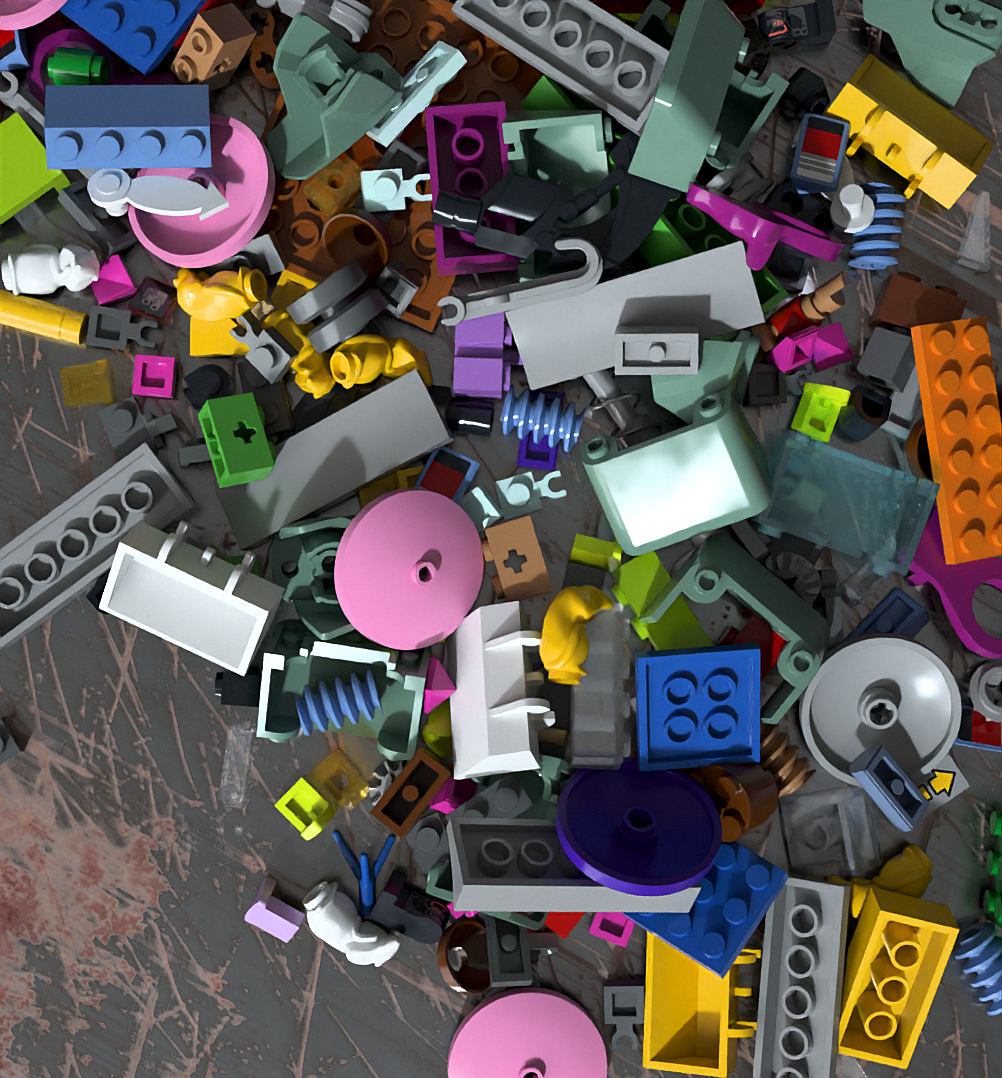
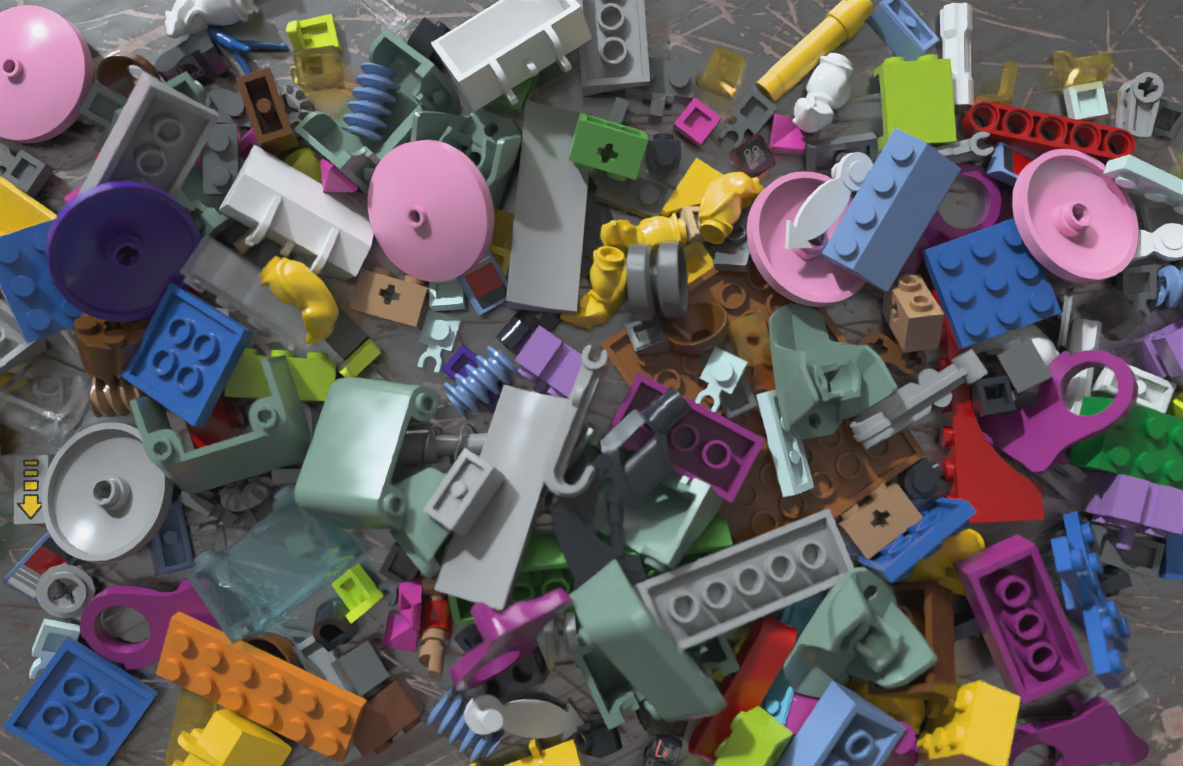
camera: 130 degrees right, 0 degrees up
green brick [48,46,110,85] -> none
plate [229,311,300,384] -> none
slope [791,113,851,194] -> none
sand blue brick [849,744,930,832] -> none

